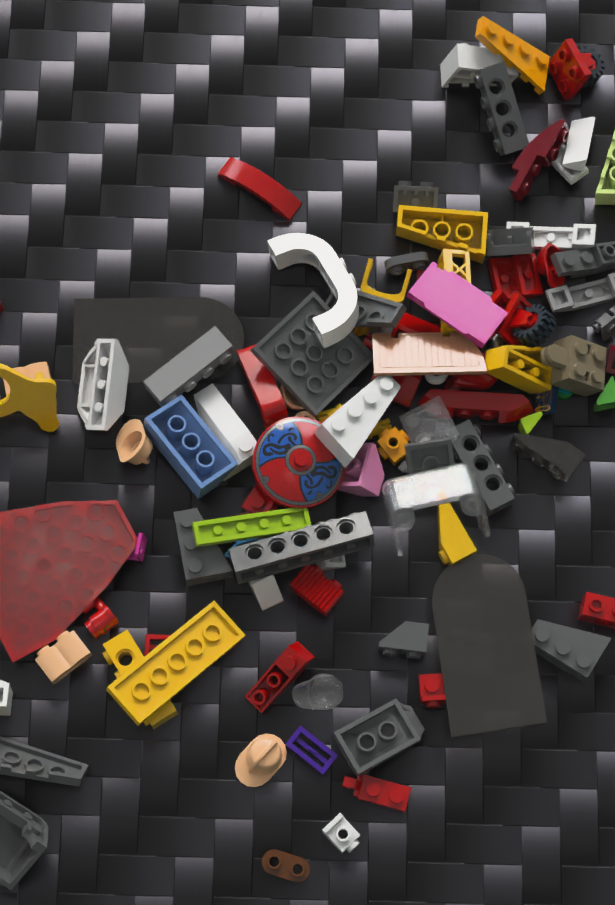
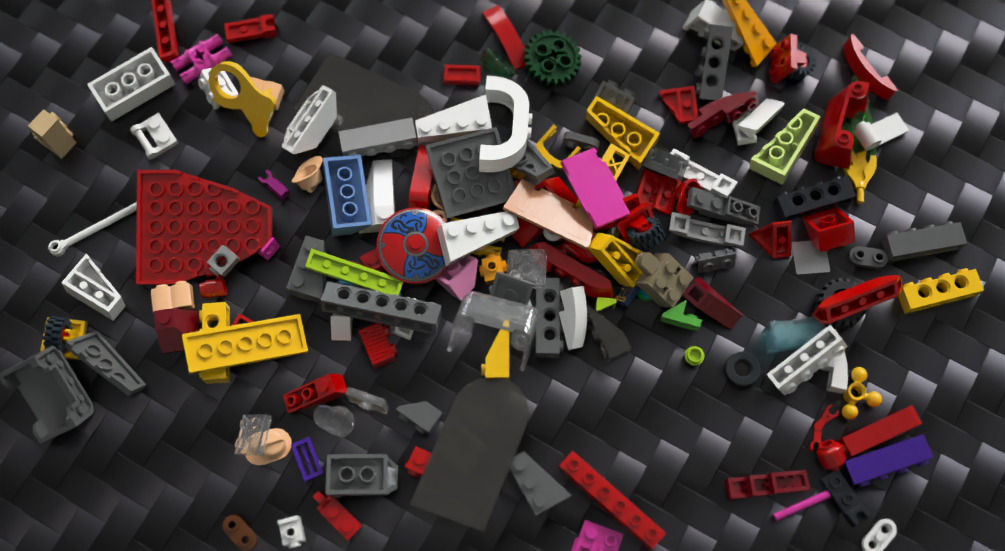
camera: 30 degrees right, 0 degrees up
none -> dark red slope [154,308,200,354]
none -> light grey brick [207,245,241,276]
none -> clear plate [234,414,272,456]
none -> magenta bar [258,170,290,200]
none -> clear plate [345,387,389,415]
none -> white wedge [415,95,492,147]
none -> red tile [444,65,481,85]
none -> clear green hinge [480,48,516,79]
none -> dark green gear [523,29,582,87]
none -> white slope [559,286,587,350]
none -> red wing [659,86,698,125]

